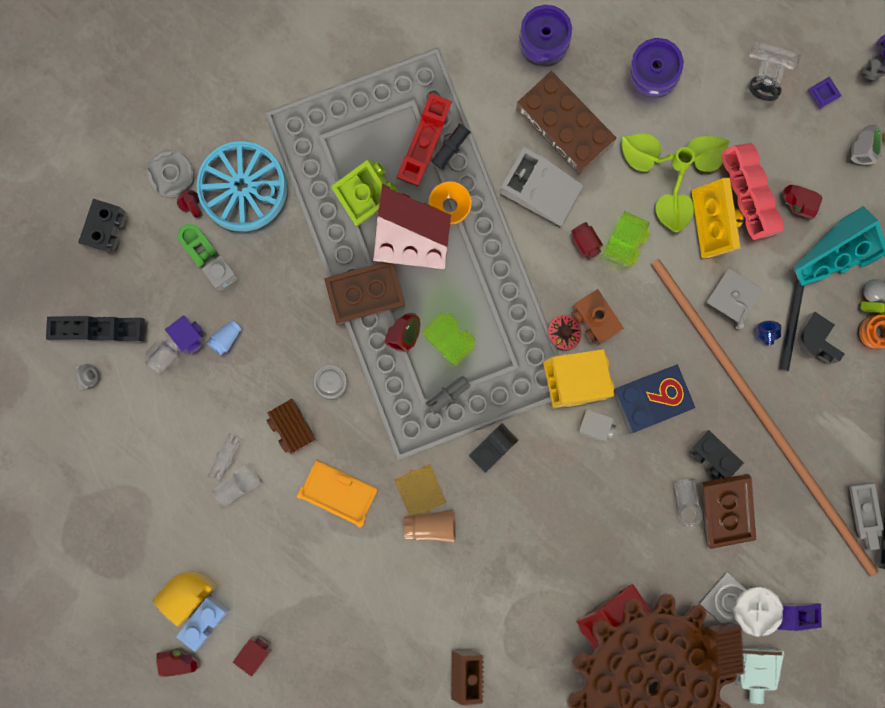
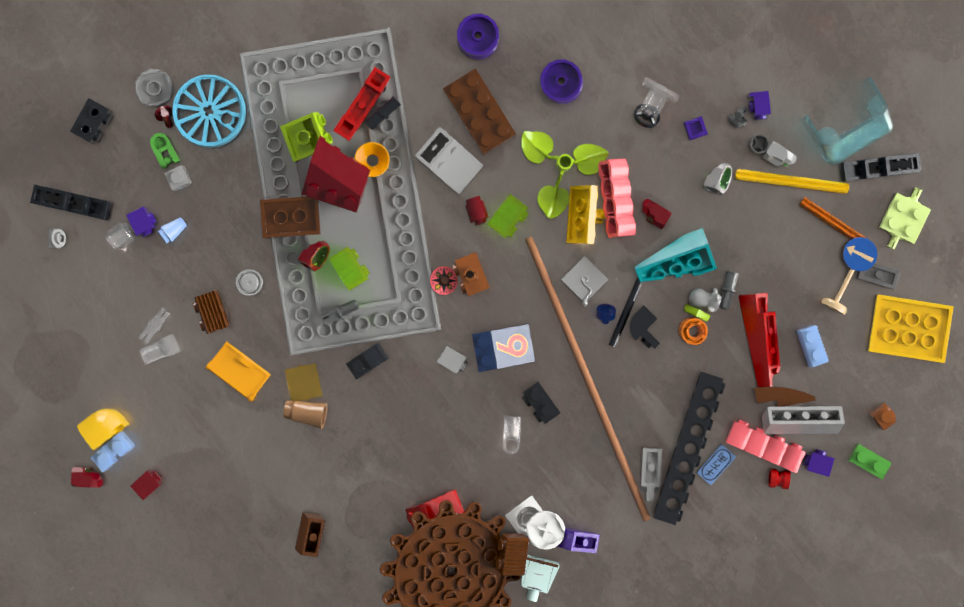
camera: 15 degrees right, 5 degrees up
yellow brick [543,349,614,408] -> none
reddish brown plate [701,473,756,549] -> none

